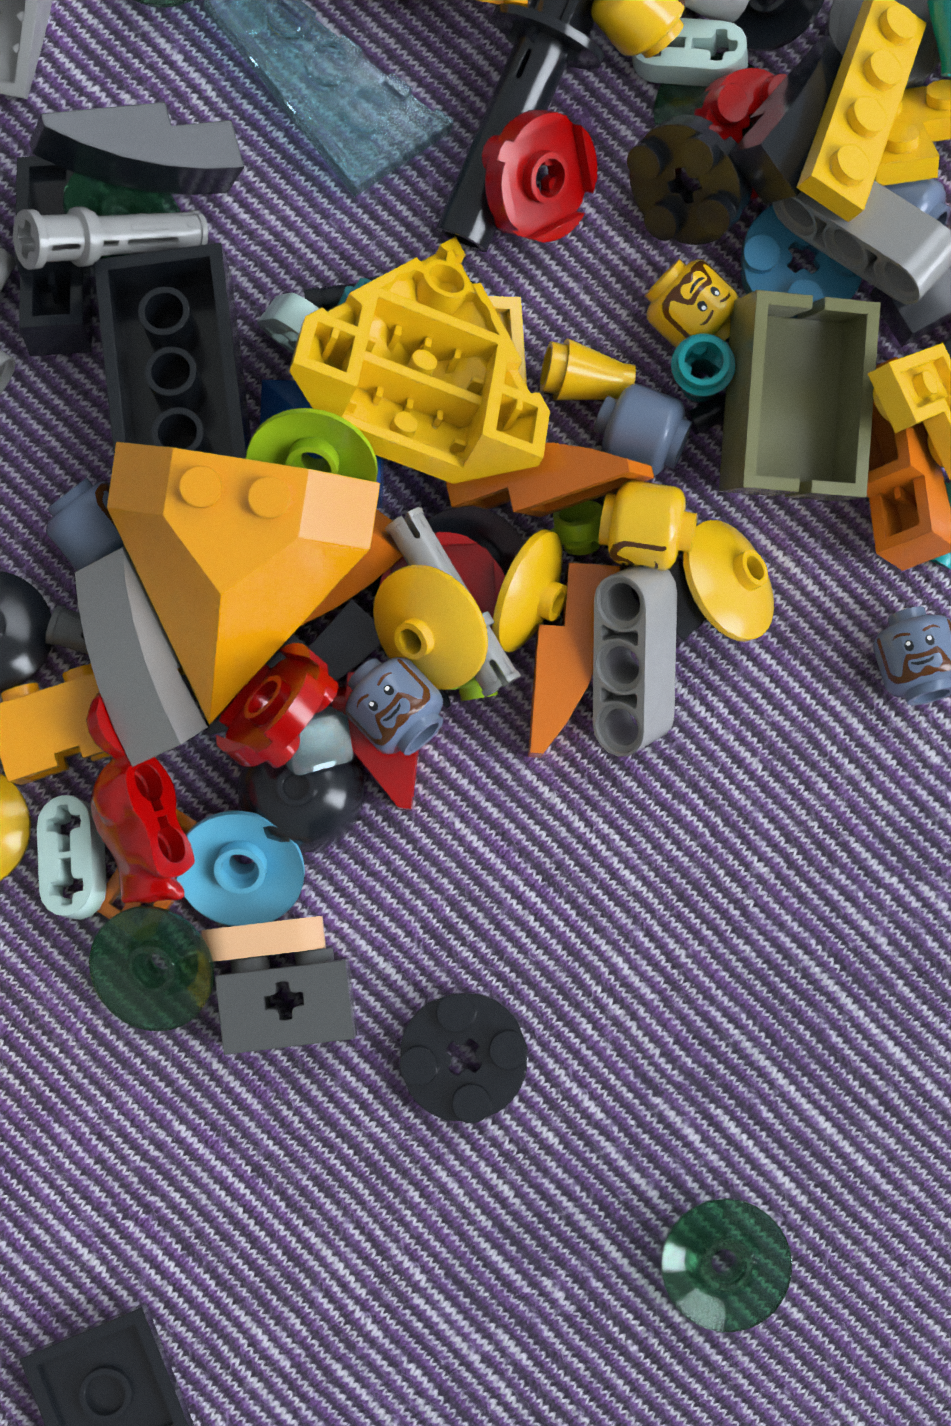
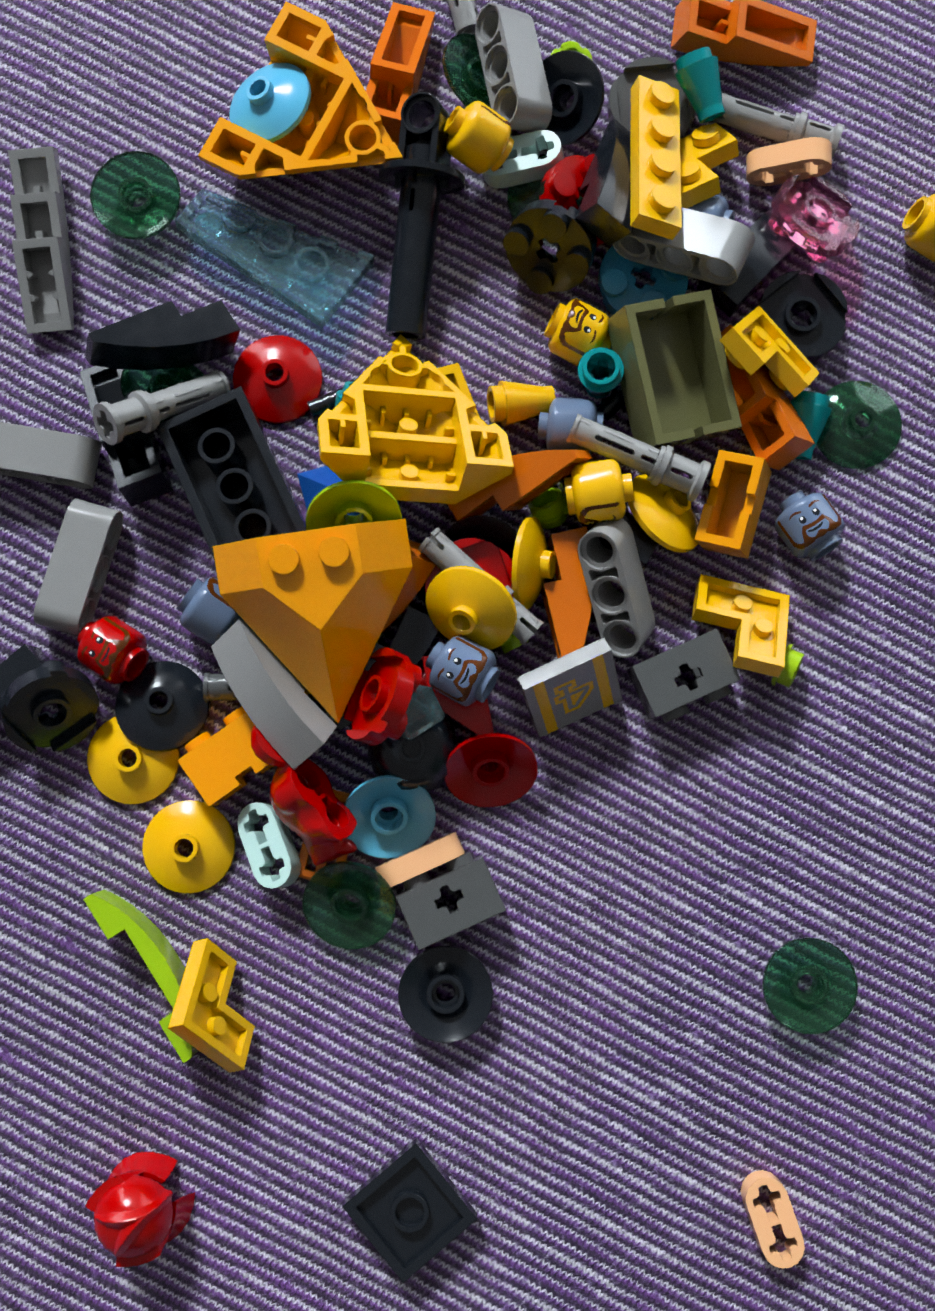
camera: 15 degrees left, 0 degrees up
light aqua beam [257,293,319,353] -> none
black plate [400,992,528,1123] -> none
red plate [482,110,598,243] -> none
none -> red dish [233,335,323,424]
none -> black dish [398,946,493,1043]
none -> red dish [445,733,538,807]
none -> light grey tile [517,638,622,738]
none -> light grey pin [566,414,711,502]
none -> dark grey brick [626,628,741,723]
none -> yellow plate [691,574,790,678]
none -> light orange brick [694,450,772,559]
none -> lime plate [771,644,805,688]

